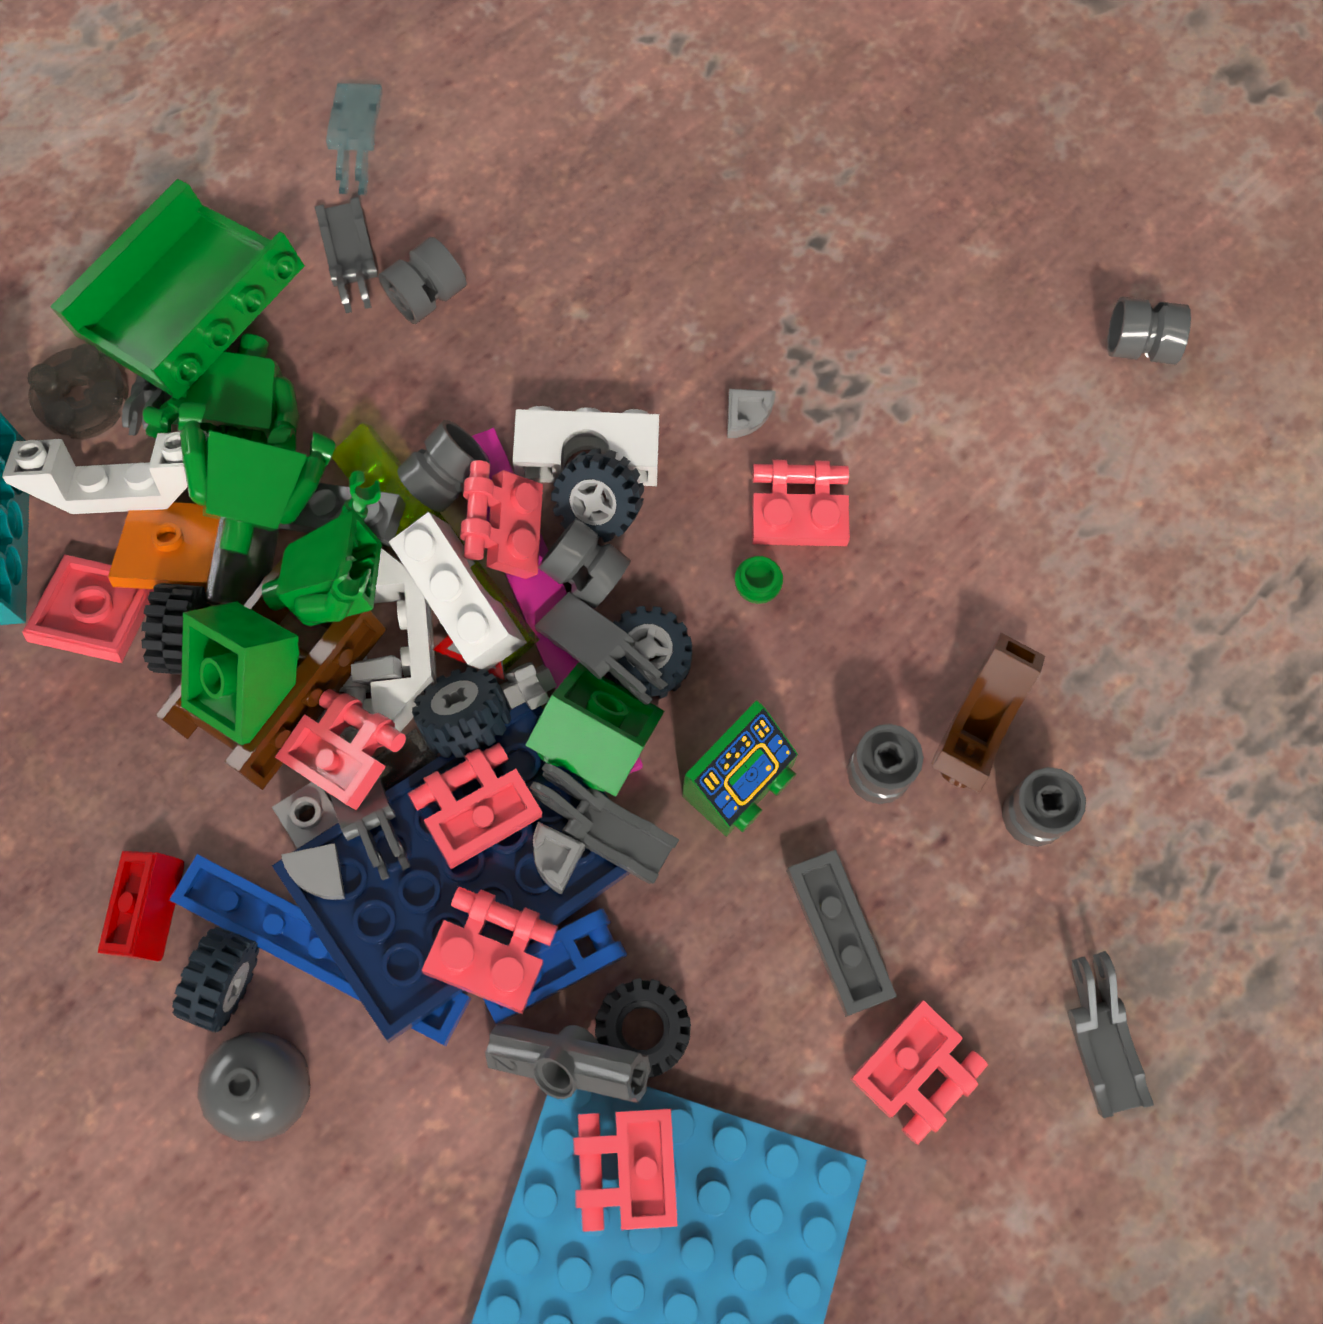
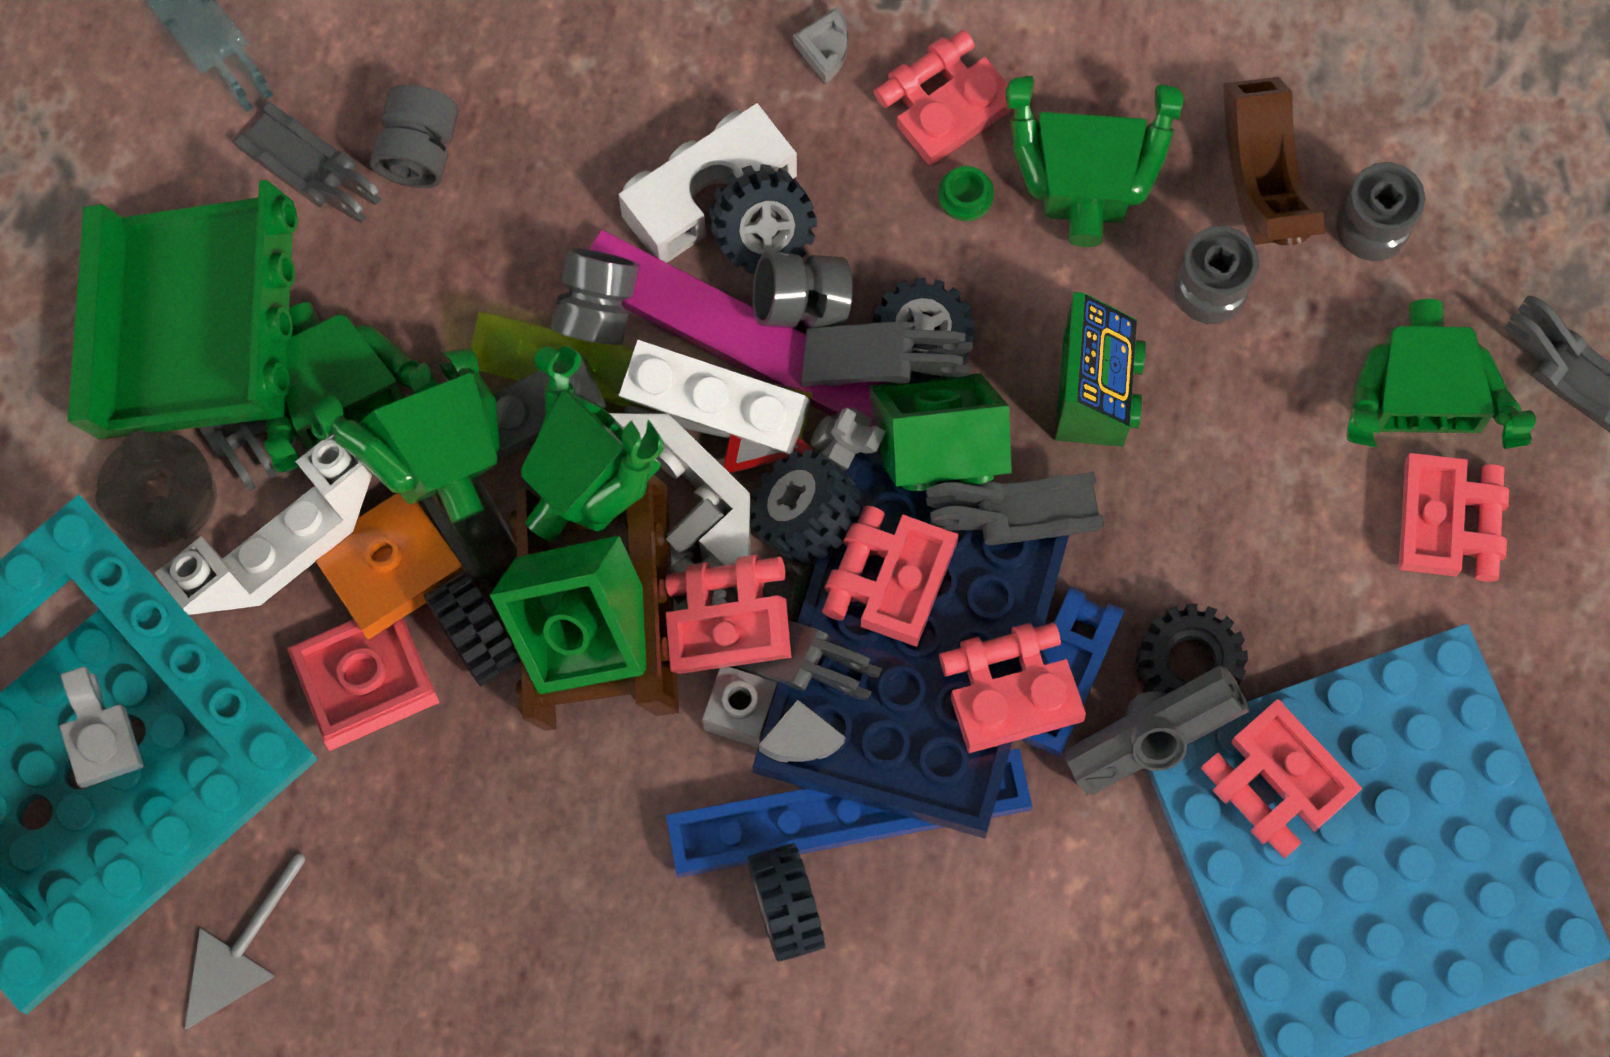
camera: 35 degrees left, 0 degrees up
red slope [98,851,185,962] -> none
dark grey cylinder [197,1032,311,1142] -> none
coral plate [460,460,543,579] -> none
light grey tile [533,822,585,895] -> none
dark grey plate [786,849,897,1017] -> none
none -> green torso [1005,76,1184,247]
none -> green torso [1346,298,1536,449]

